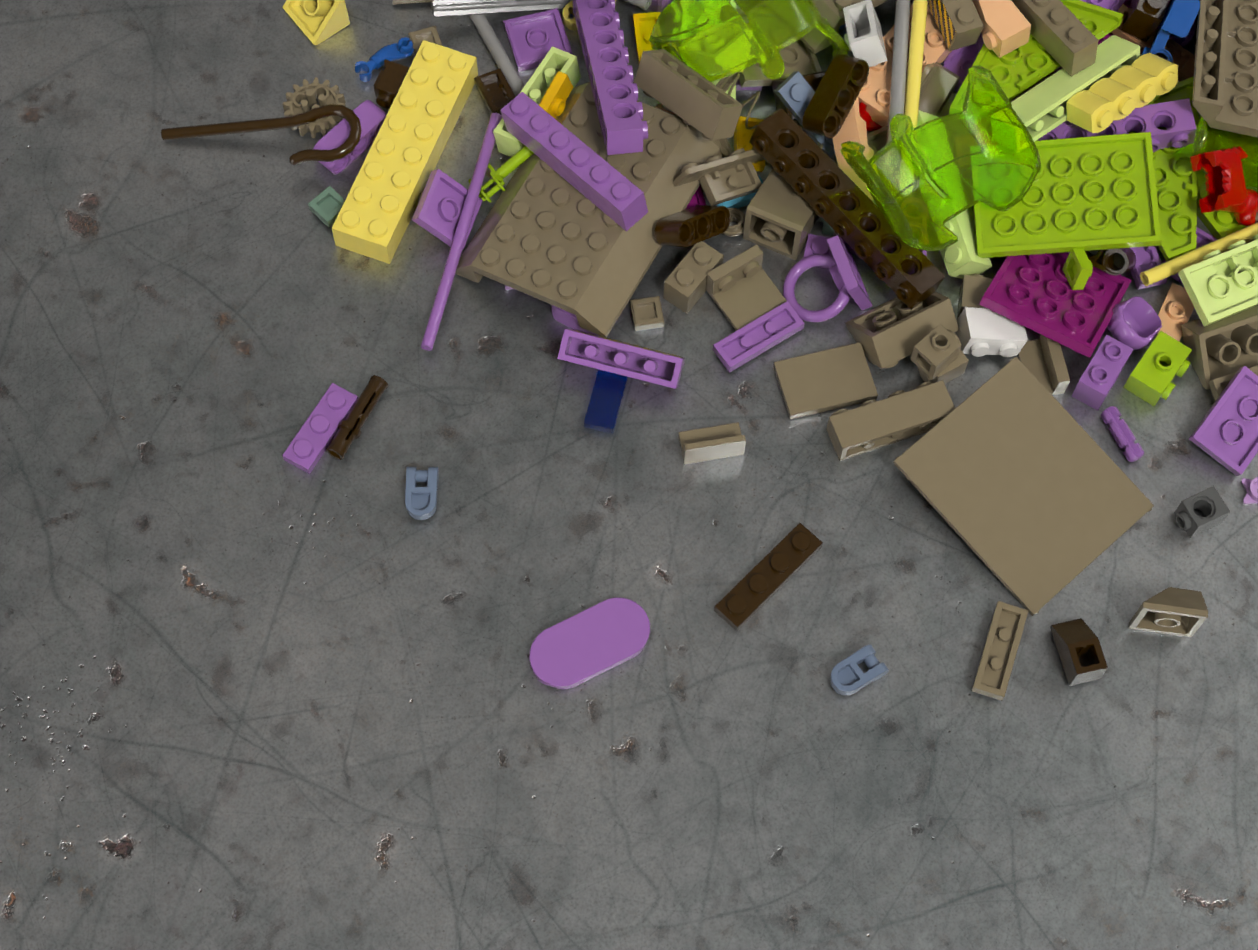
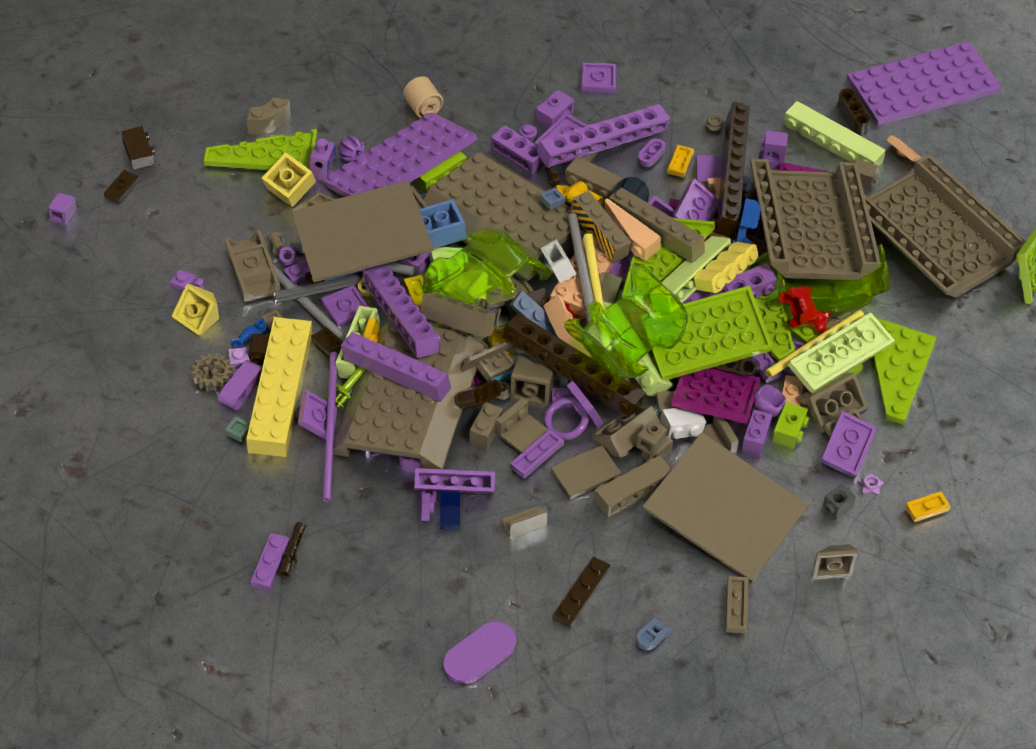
camera: 15 degrees left, 15 degrees down
dark brown piece [161,104,362,165] -> none
sand blue plate [405,467,439,520] -> none
dark tan tile [630,296,664,331] -> none
dark brown beam [802,54,869,138] -> none
dark brown slope [1050,618,1108,686] -> none
lime plate [1063,248,1093,290] -> none
medium lavender axle [1101,406,1144,462] -> none
none -> lavender plate [228,347,249,369]
none -> medium lavender plate [421,491,437,521]

